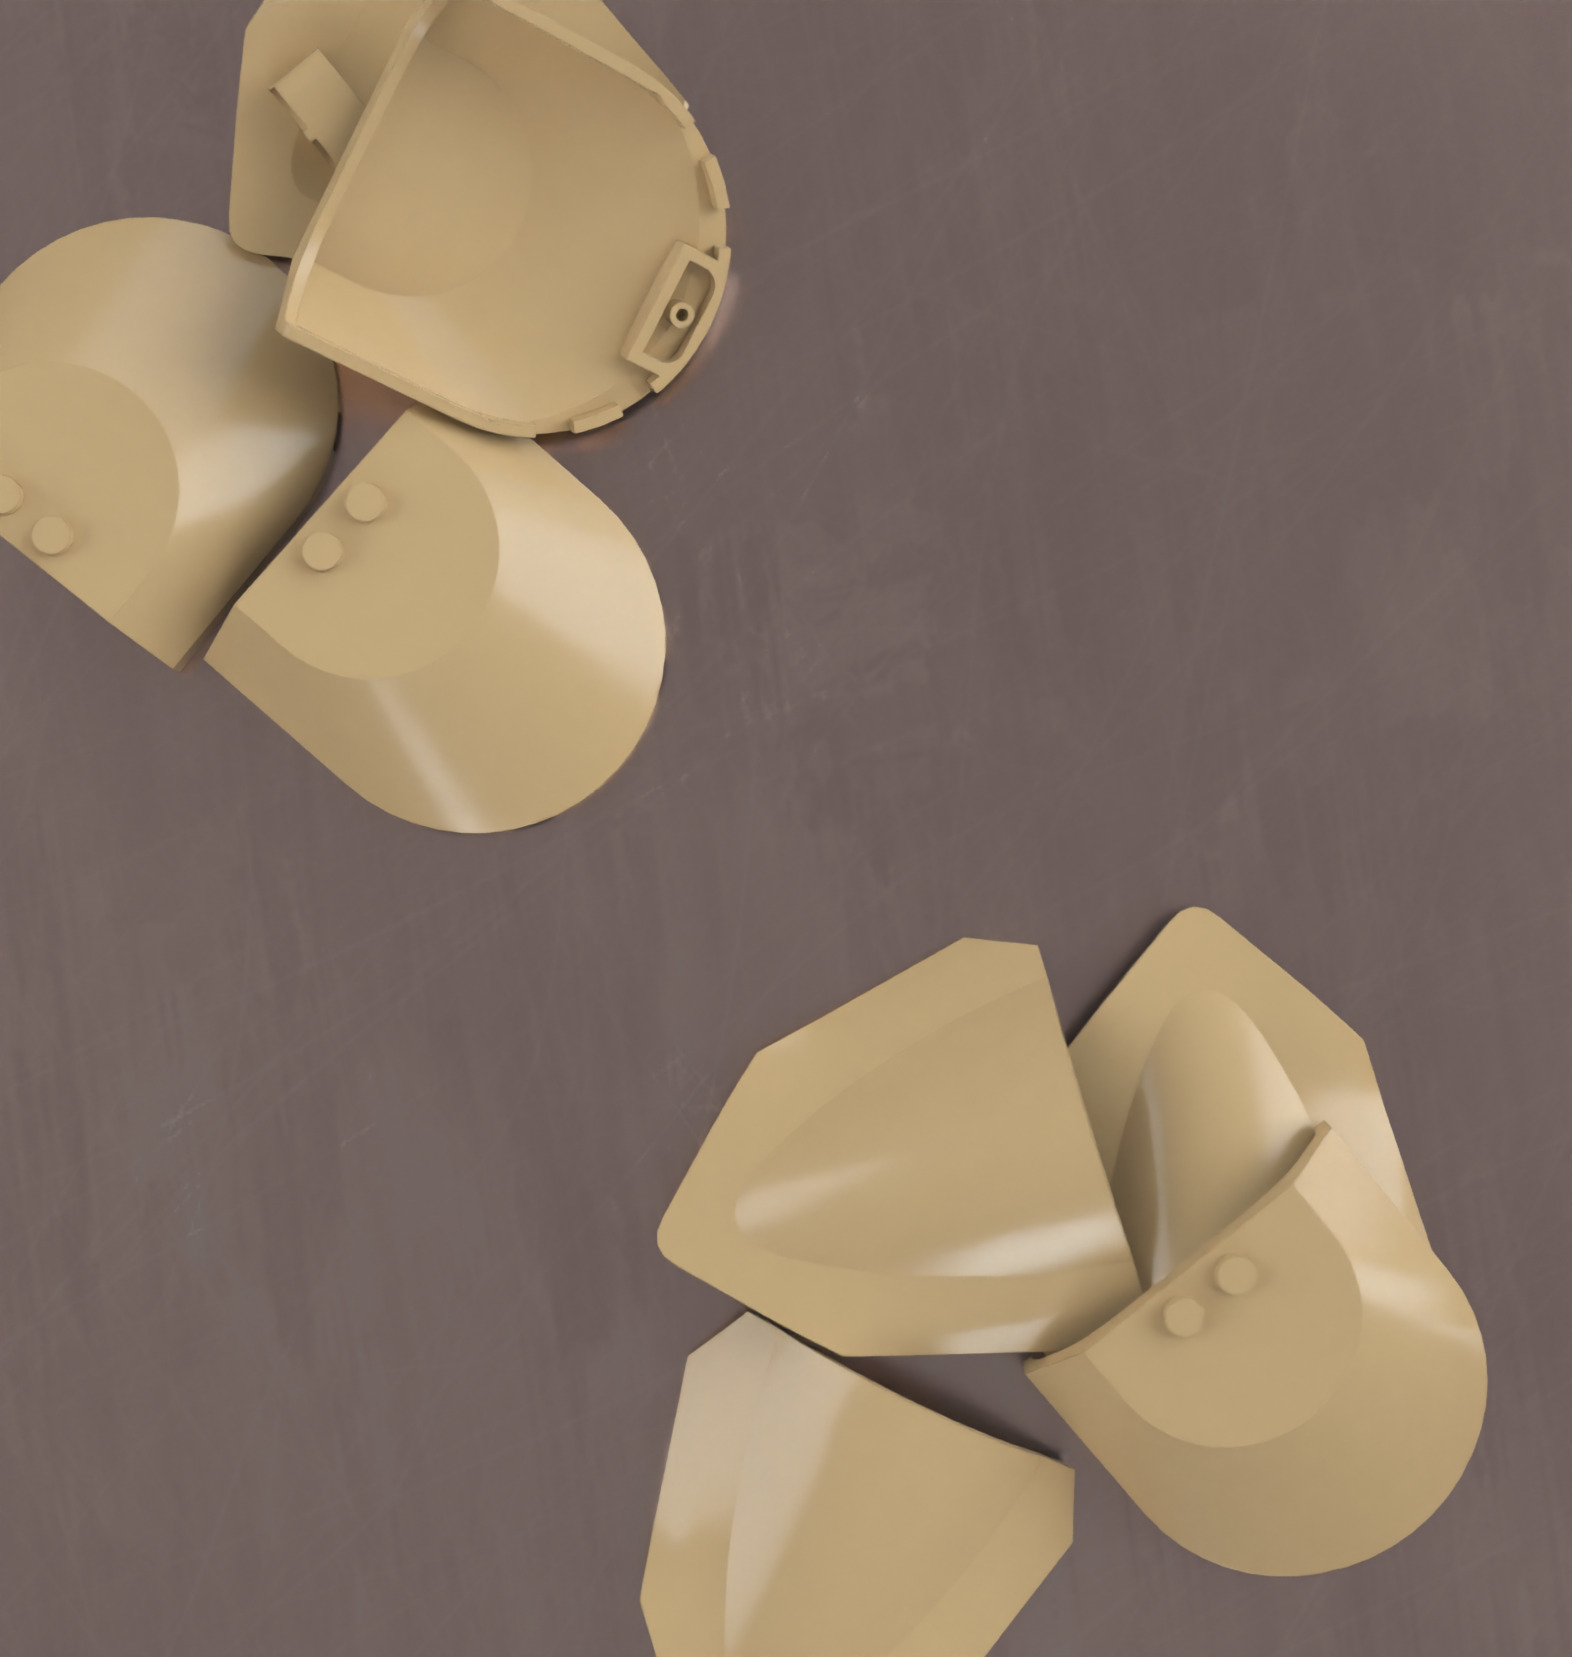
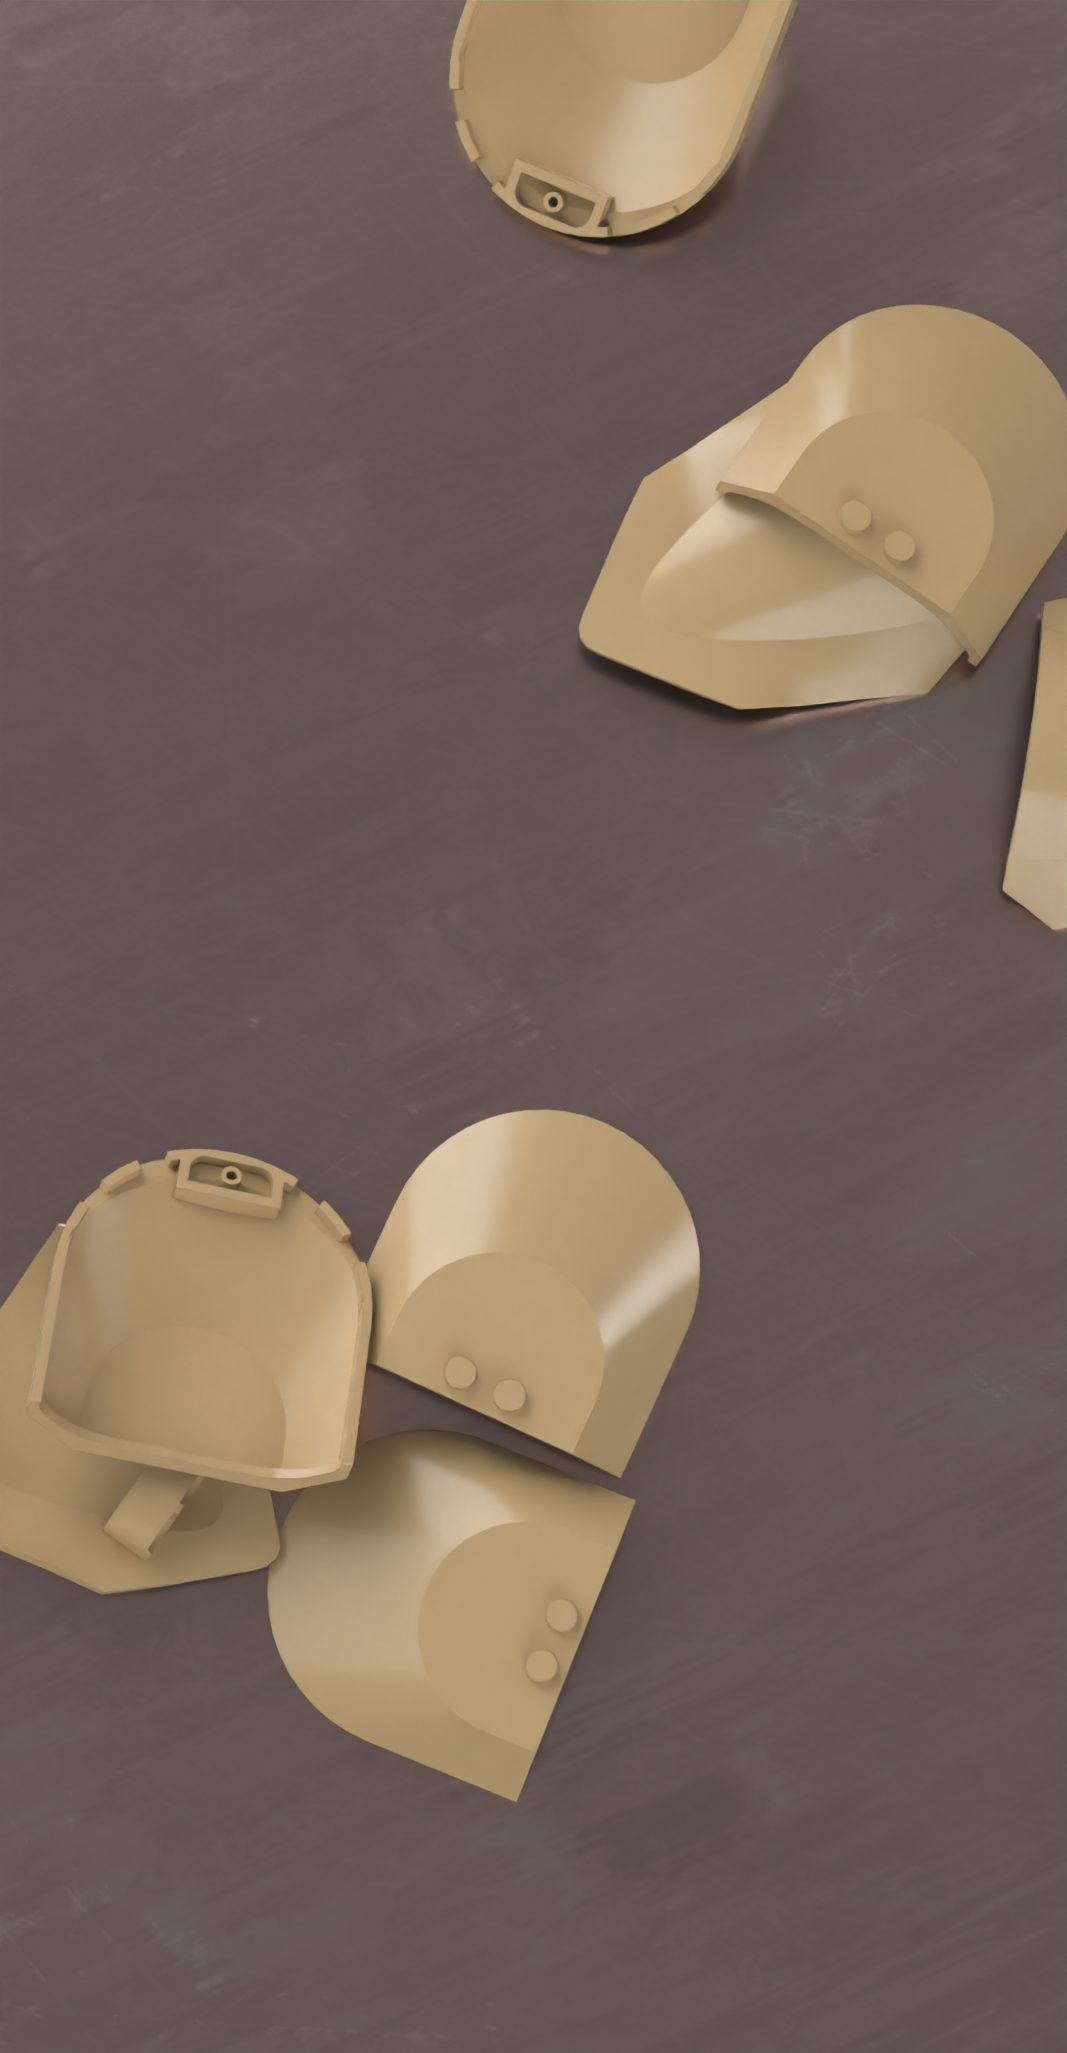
camera: 105 degrees left, 5 degrees down
tan windscreen [657,937,1144,1357] -> none

